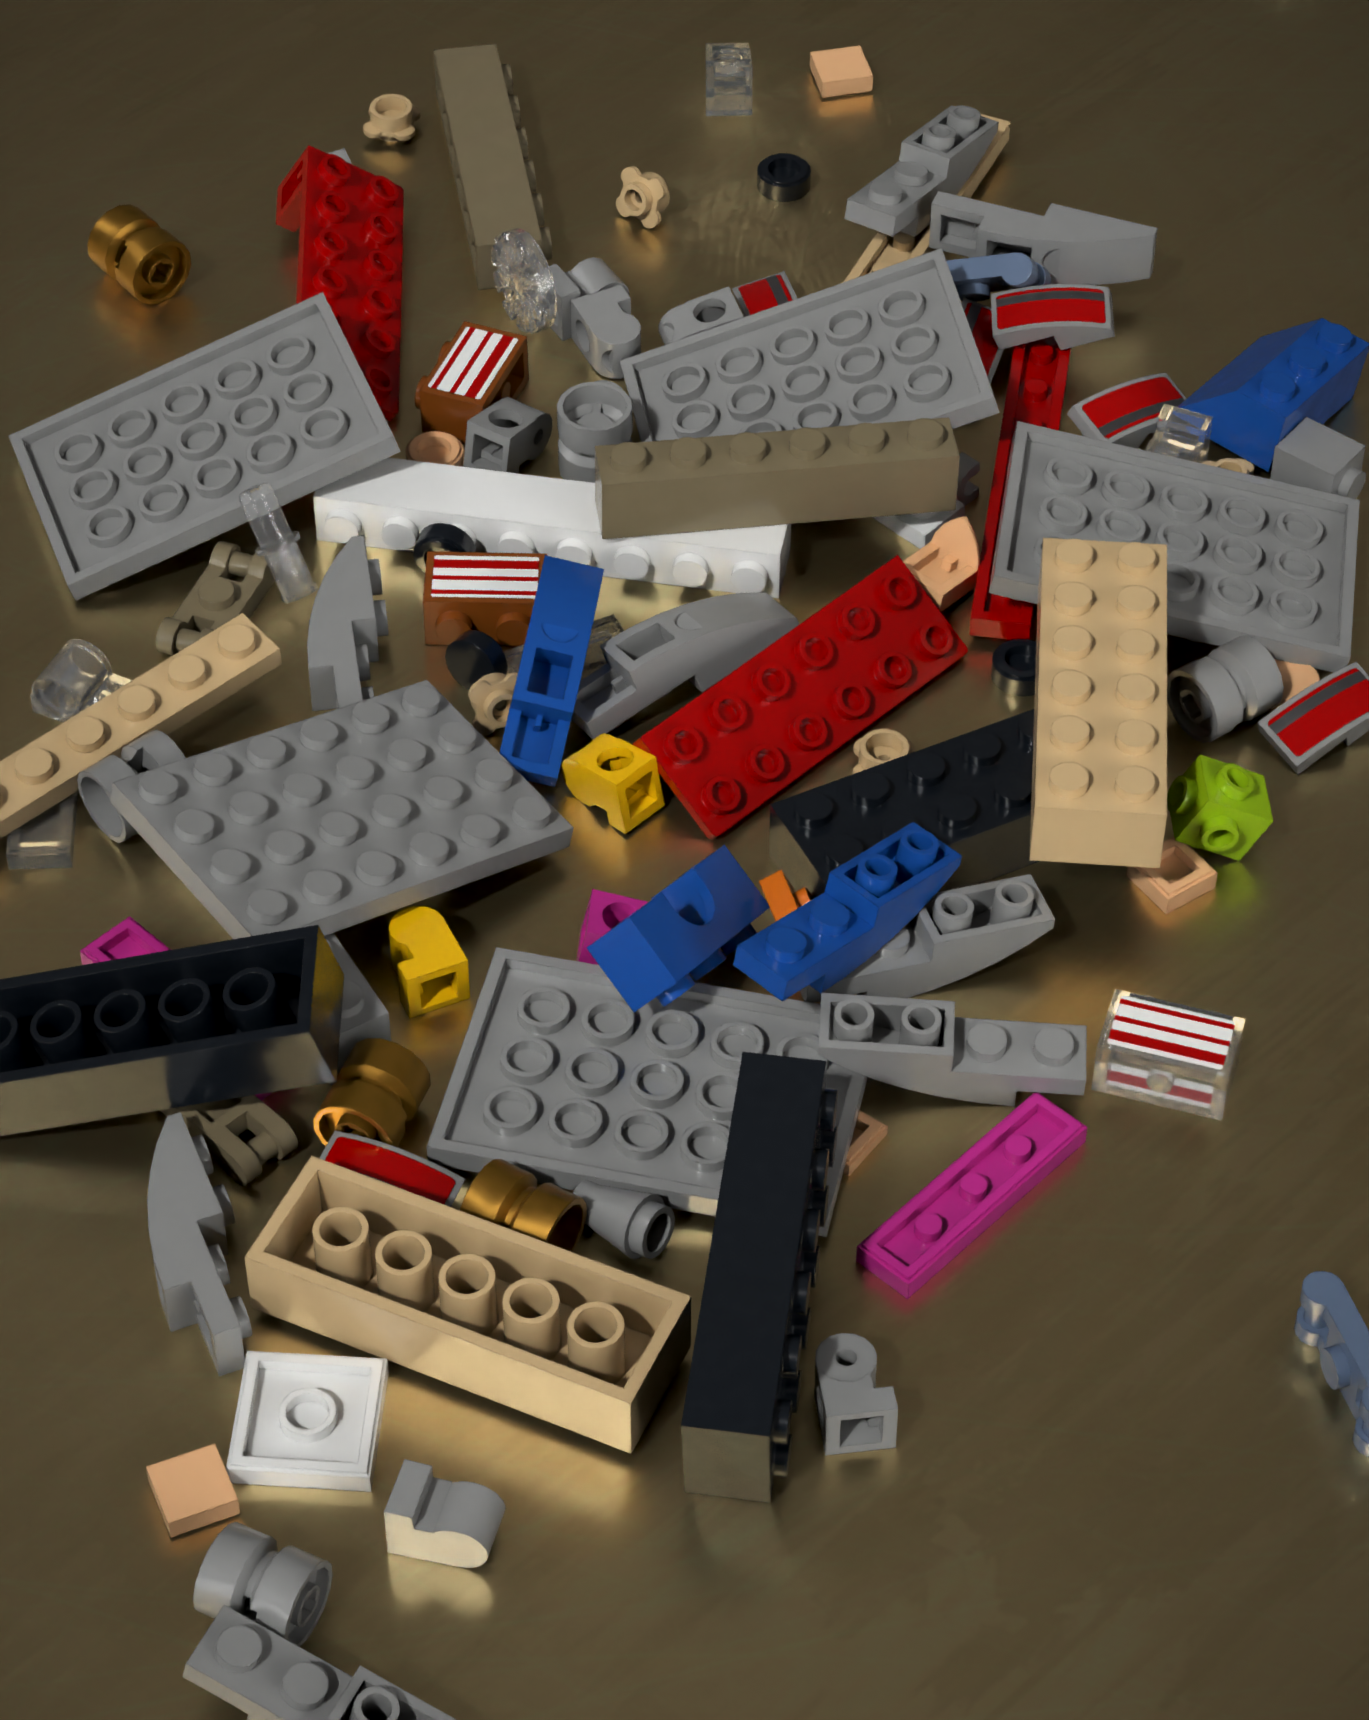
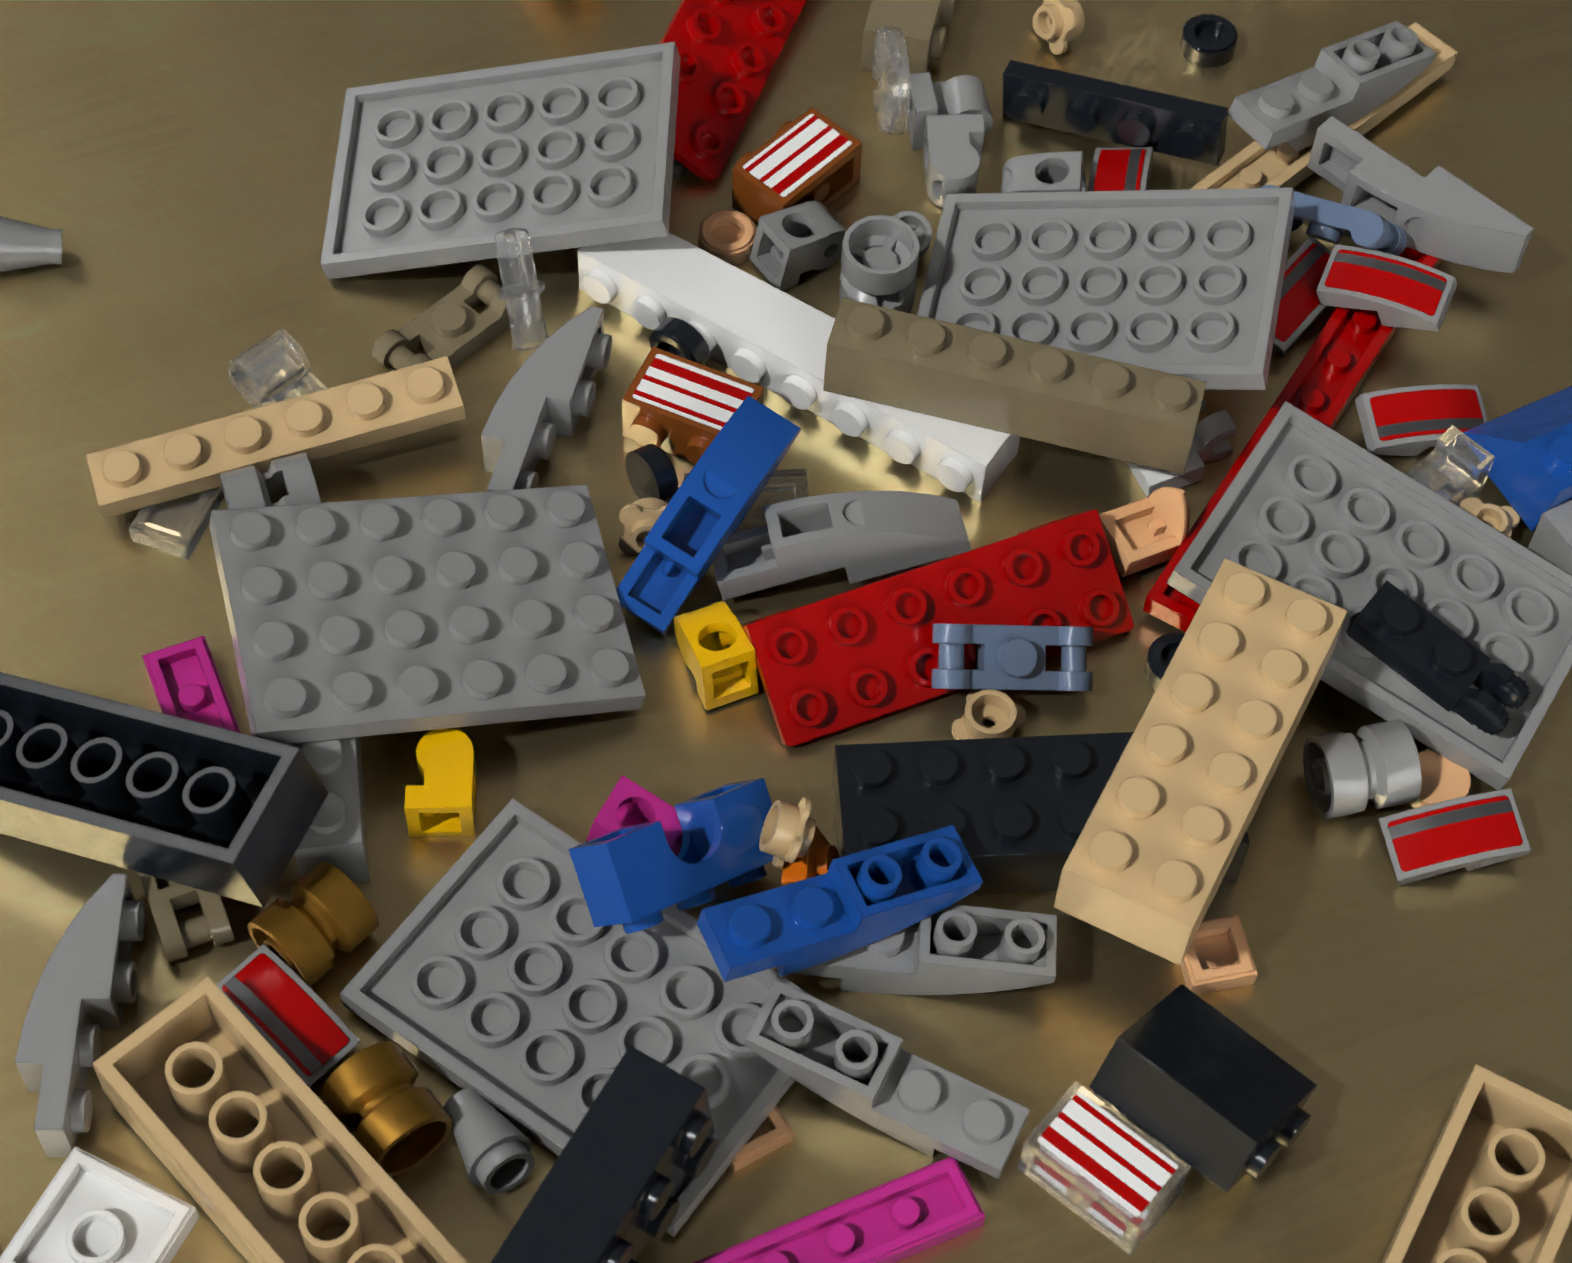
camera: 20 degrees right, 10 degrees up
lime brick [1167,754,1273,861] -> none
none -> tan plate [759,797,816,868]
none -> sand blue plate [931,624,1094,691]
none -> black plate [1003,60,1228,166]
none -> black brick [1089,984,1317,1193]
none -> black hinge [1346,580,1530,735]

